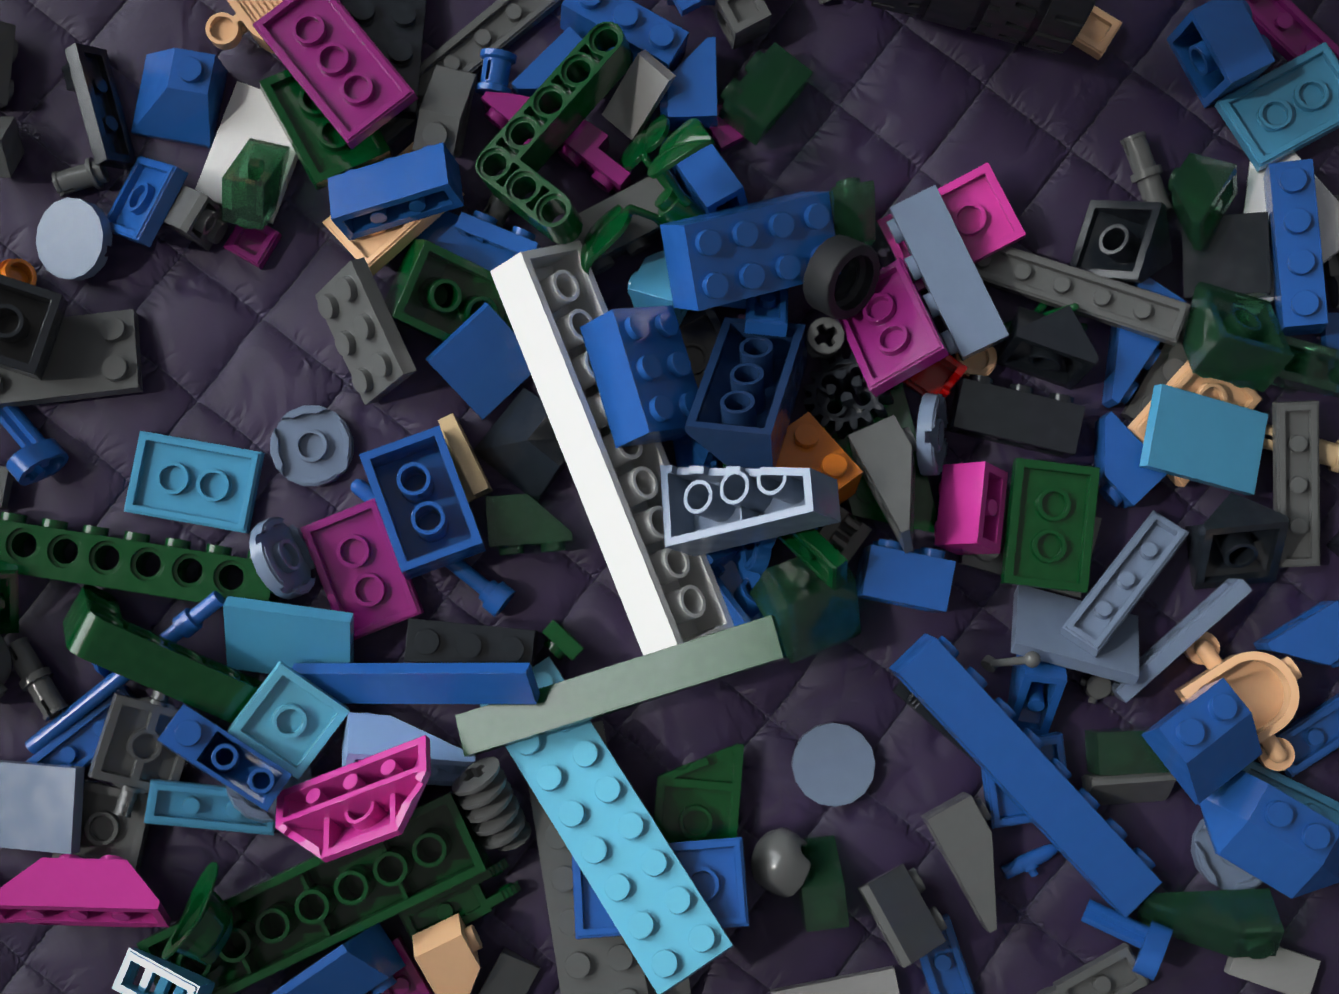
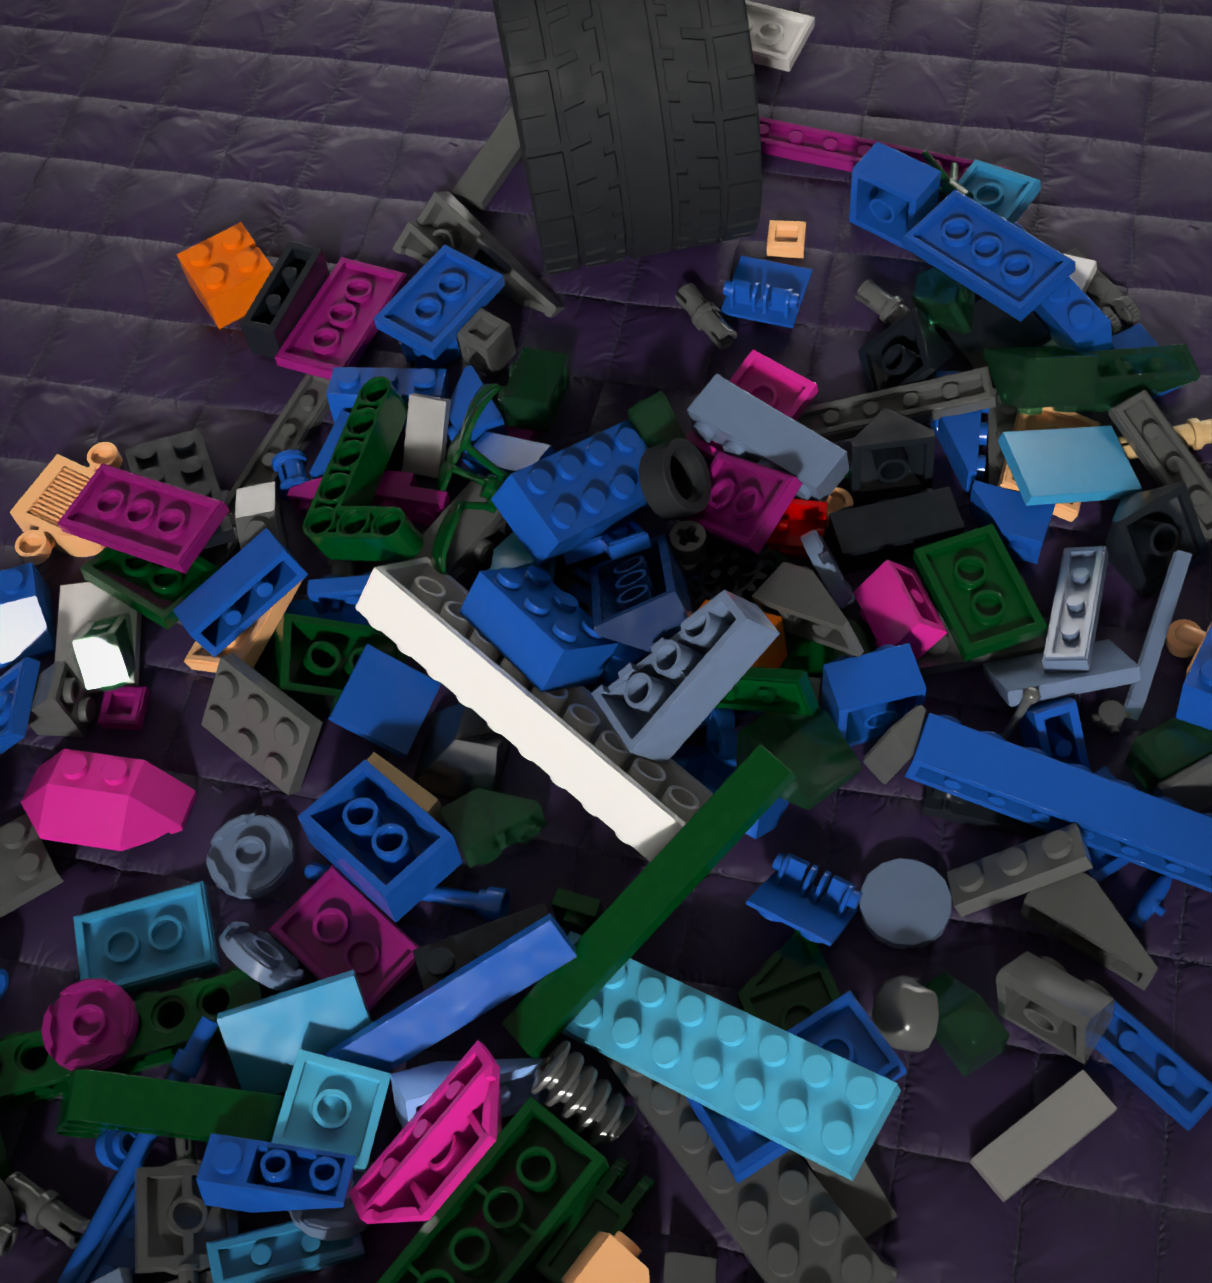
camera: 10 degrees left, 25 degrees down
none -> dark pink wedge [21,749,197,851]
none -> magenta tile [41,978,139,1072]
none -> dark grey pin [675,283,737,350]
none -> blue hinge [720,256,813,328]
none -> blue hinge [746,852,863,946]
none -> dark grey slope [863,705,926,784]
none -> blue tile [902,189,1076,322]
none -> dark green plant [921,150,974,199]
none -> dark grey plate [947,822,1093,917]

